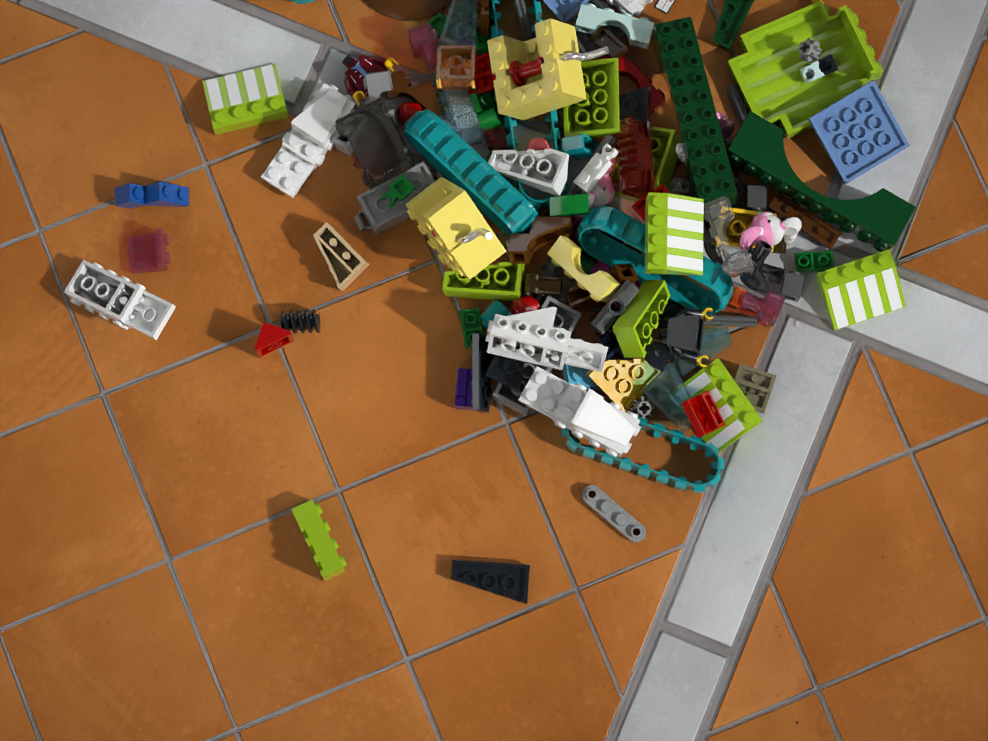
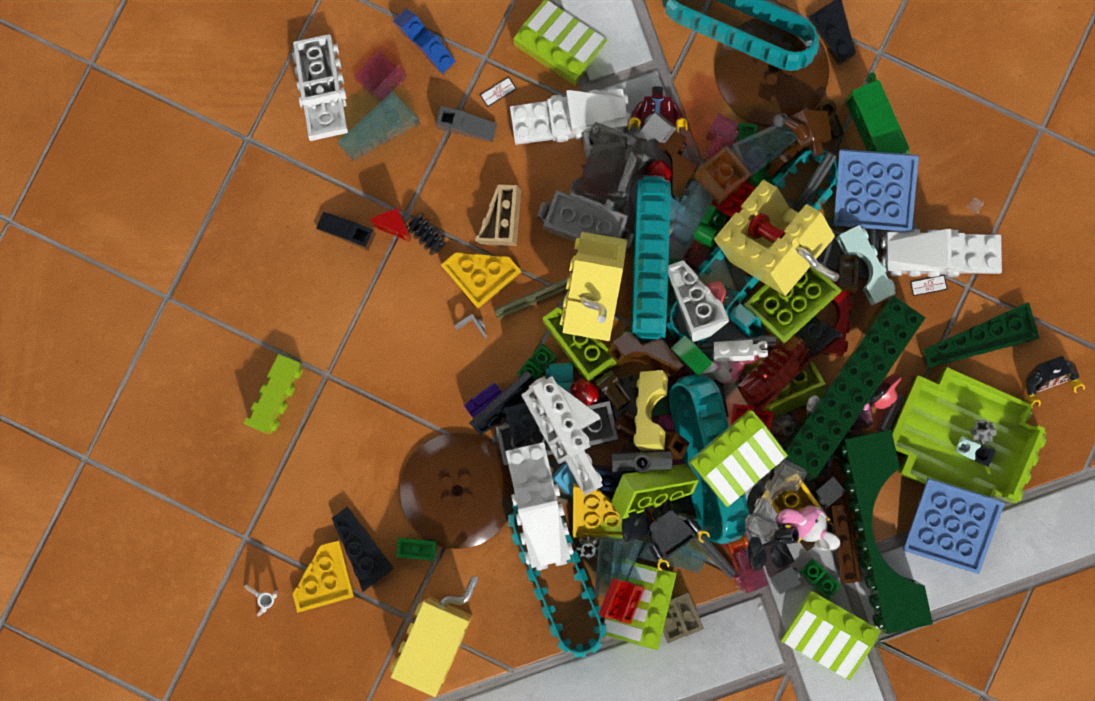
camera: 55 degrees right, 5 degrees up
green plate [381,174,416,208] -> none
light grey plate [582,485,646,543] -> none
none -> white plant [244,585,278,616]
none -> yellow plate [293,540,355,613]
none -> black slope [316,211,376,251]
none -> clear light blue wedge [337,91,421,161]
none -> light yellow piece [390,575,479,697]
none -> green plate [396,538,437,561]
none -> reddish brown dish [400,433,515,549]
none -> dark grey slope [436,106,497,142]
none -> yellow plate [441,253,521,309]
none -> light grey bracket [454,314,487,338]
none -> white sticker [480,77,517,107]
none -> olive axle [494,277,568,319]
none -> coral hair [868,374,902,409]

